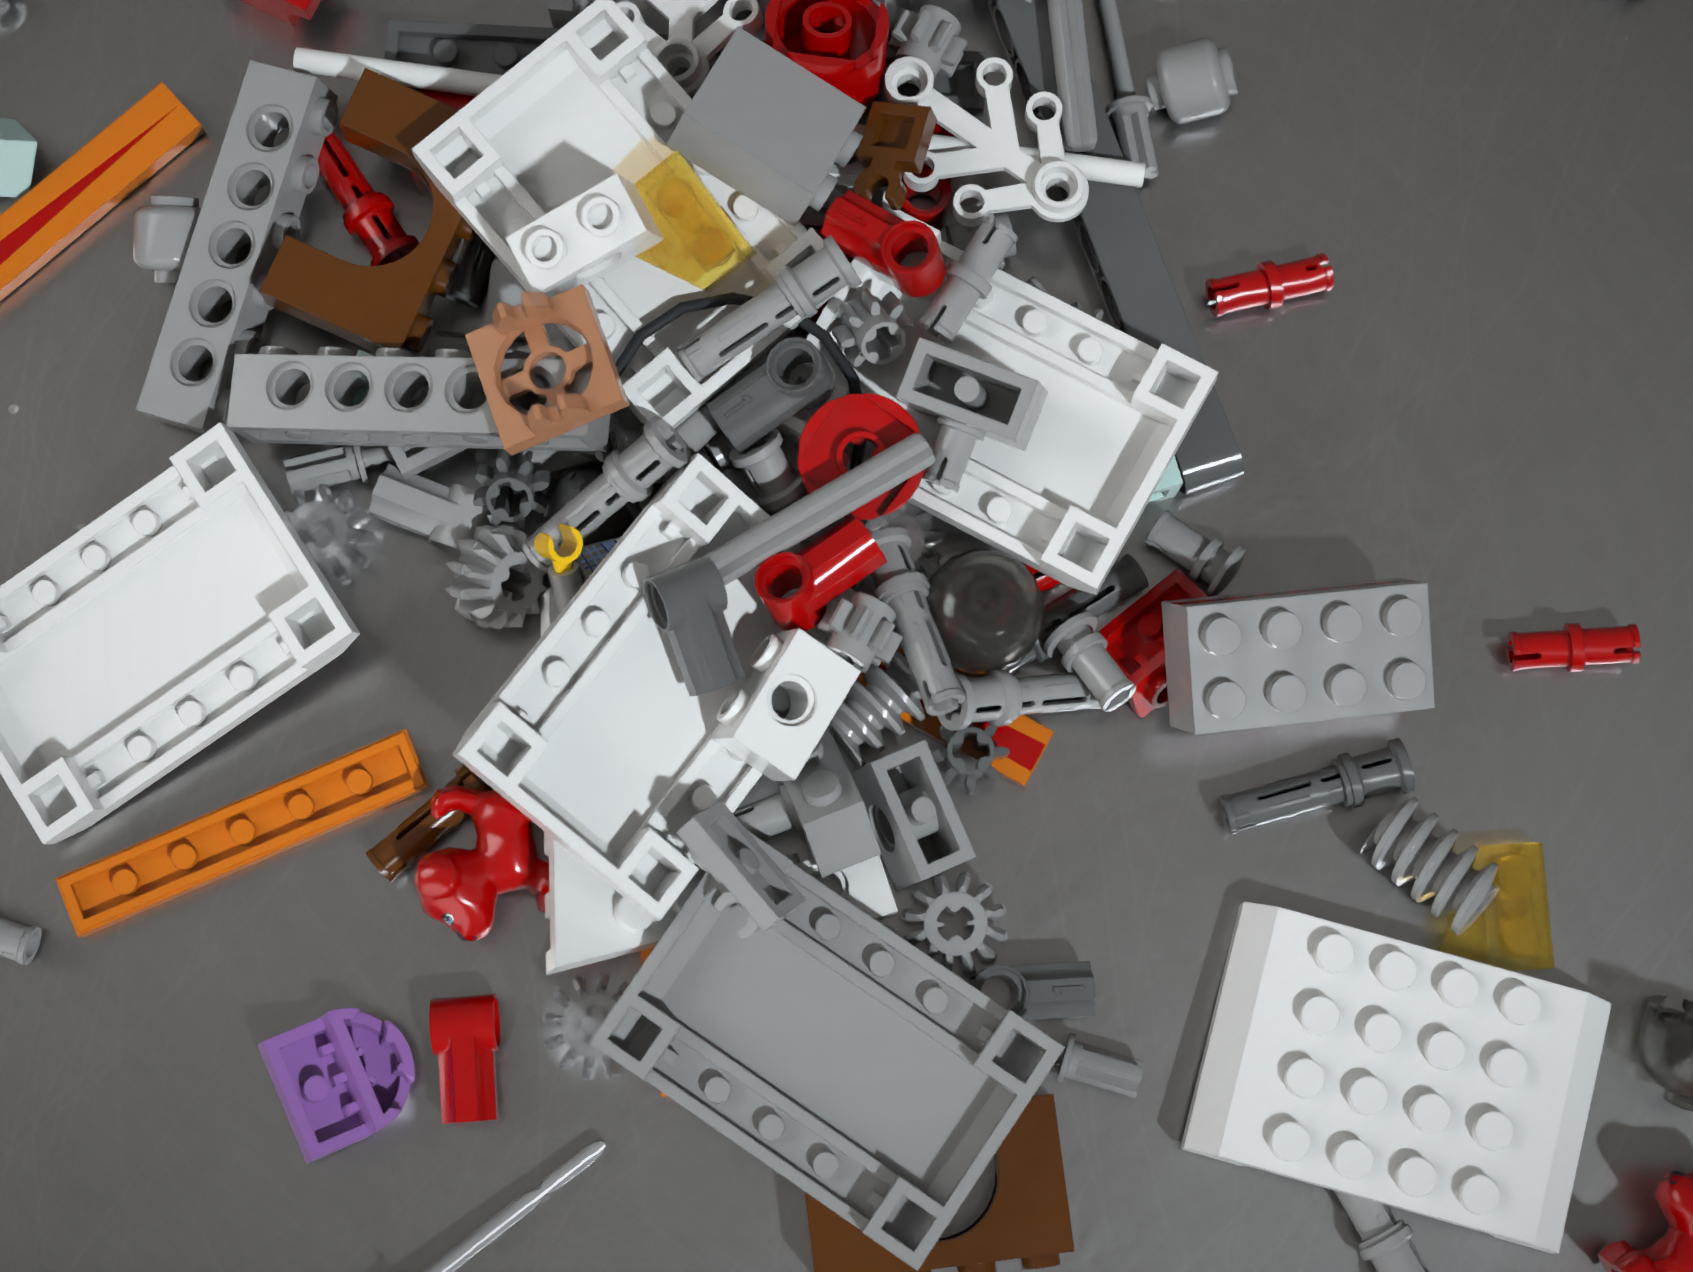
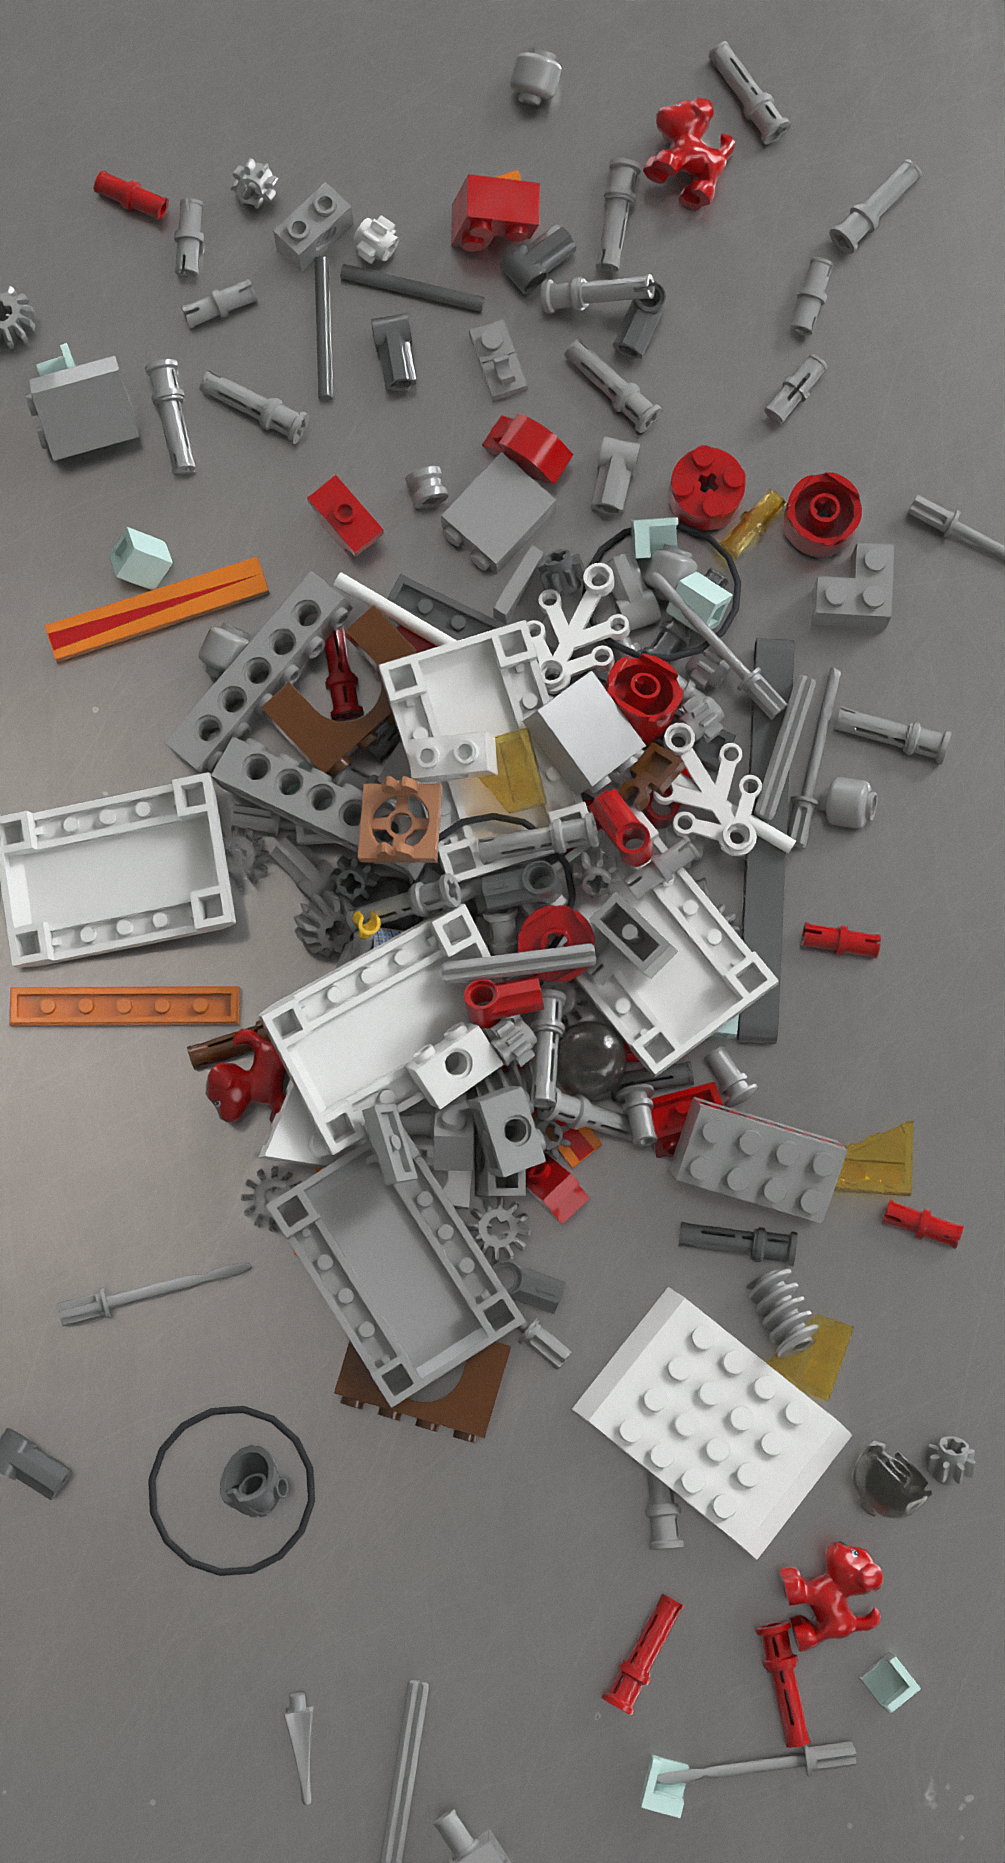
camera: 25 degrees right, 0 degrees up
medium lavender slope [258,1008,415,1164] -> none
red piece [429,994,501,1124] -> none
dark grey piece [643,556,746,696] -> none
none -> light grey brick [467,1085,546,1177]
none -> red brick [526,1153,590,1224]
none -> clear yellow wing [834,1121,914,1197]

